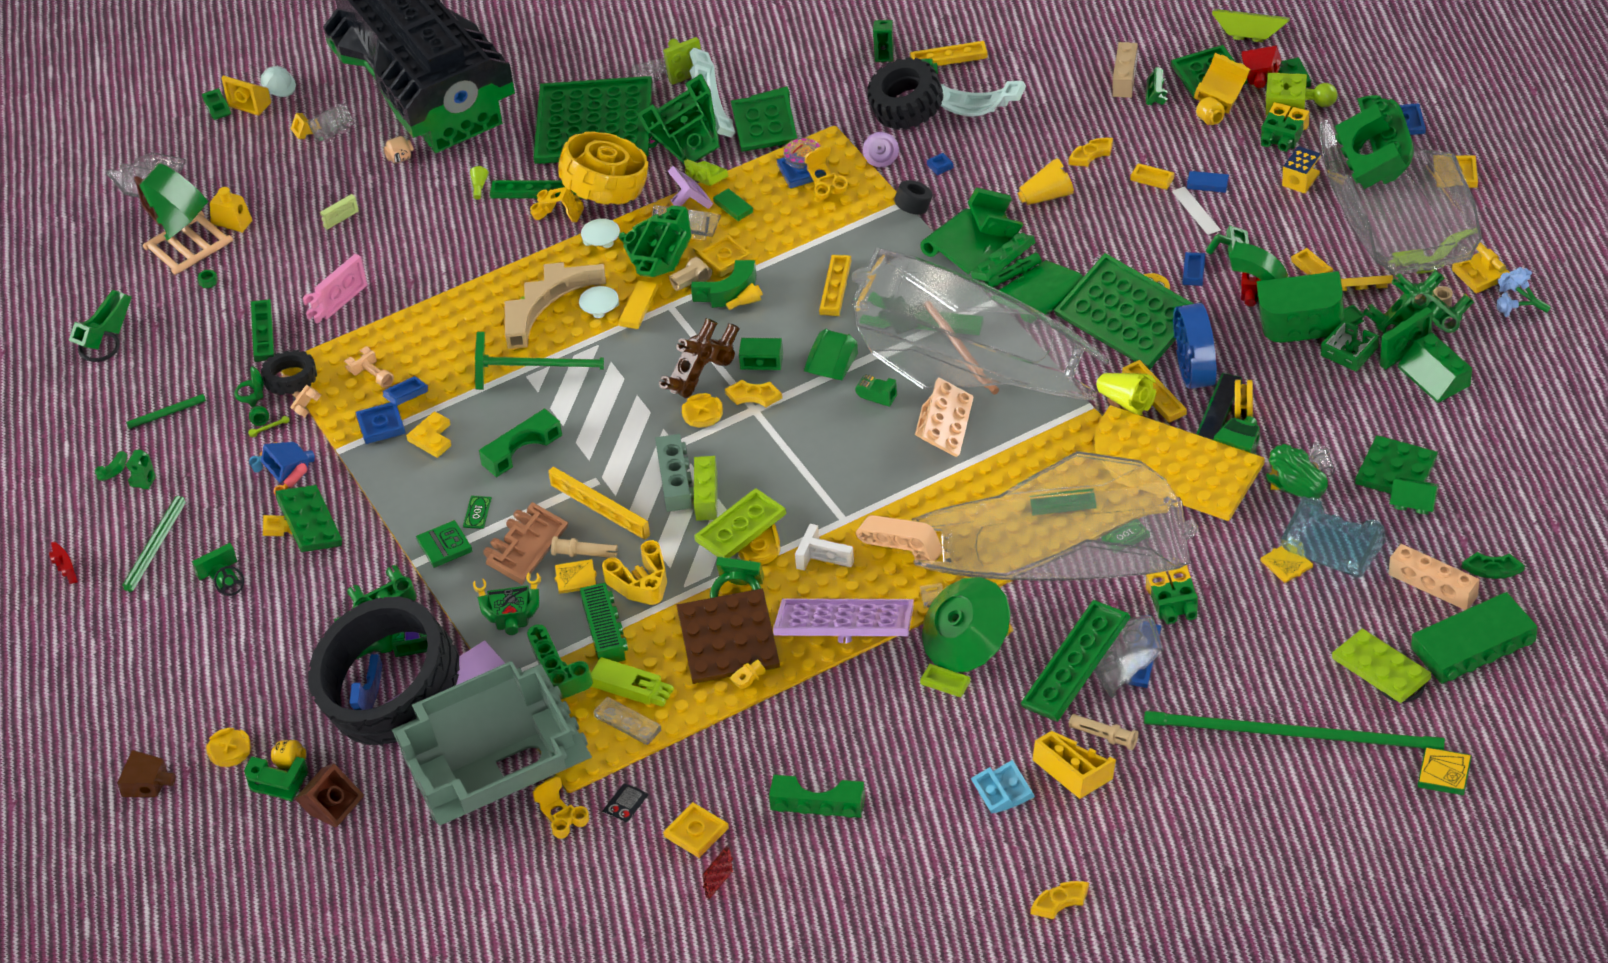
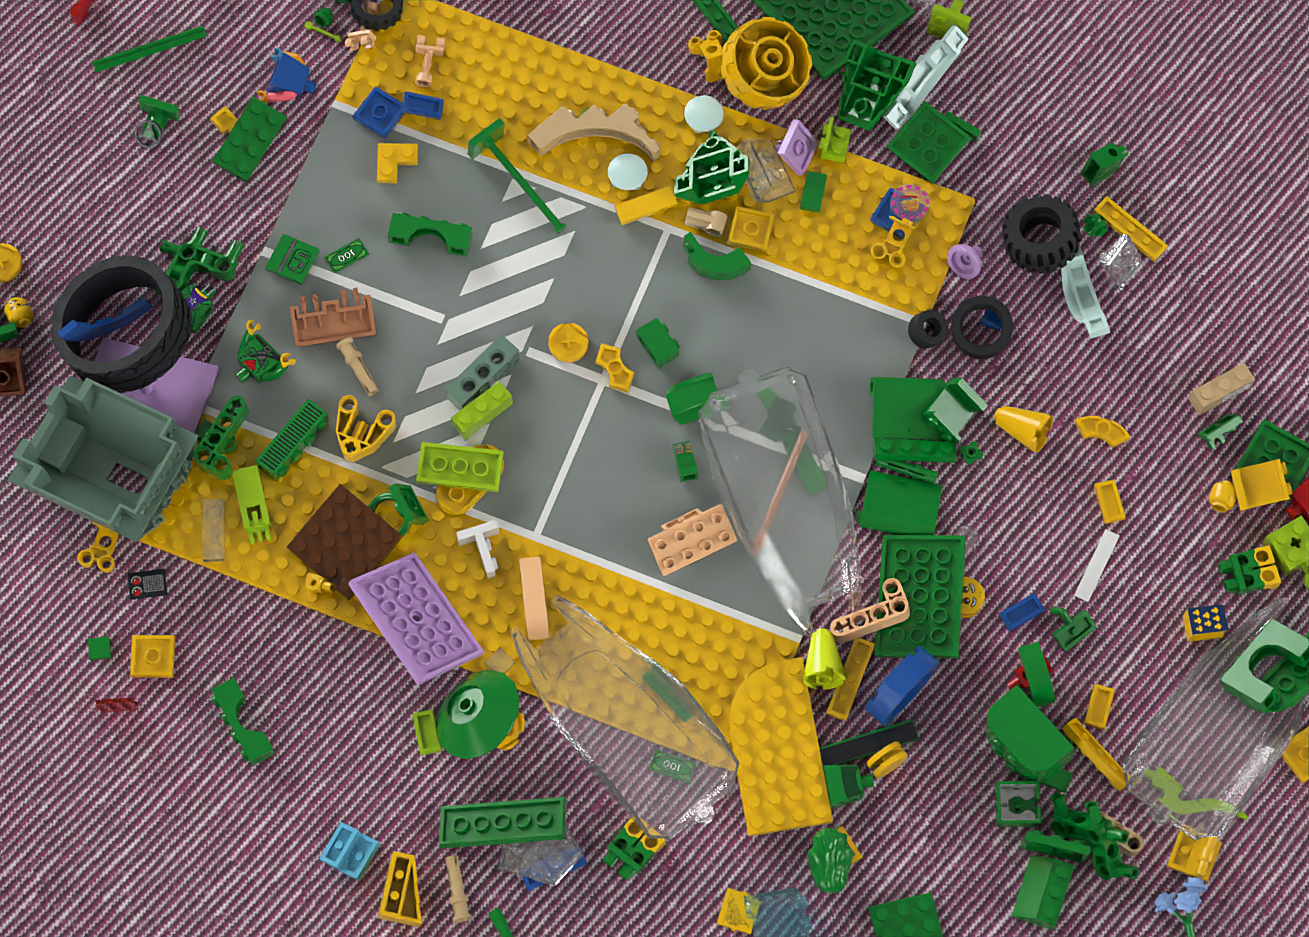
camera: 45 degrees right, 25 degrees up
yellow tile [548,466,650,540] -> none
yellow piece [555,559,597,594] -> none
reddish brown pin [659,318,740,398] -> none
yellow cone [726,283,763,311] -> none
yellow tile [819,255,852,316] -> none
blue tile [1187,171,1229,193] -> none
clear piece [1309,442,1335,478] -> none
none -> green tile [88,636,112,661]
none -> light nougat beam [830,578,910,643]
none -> black tyre [952,296,1013,359]
none -> green plate [959,441,983,465]
none -> clear plate [1099,233,1143,290]

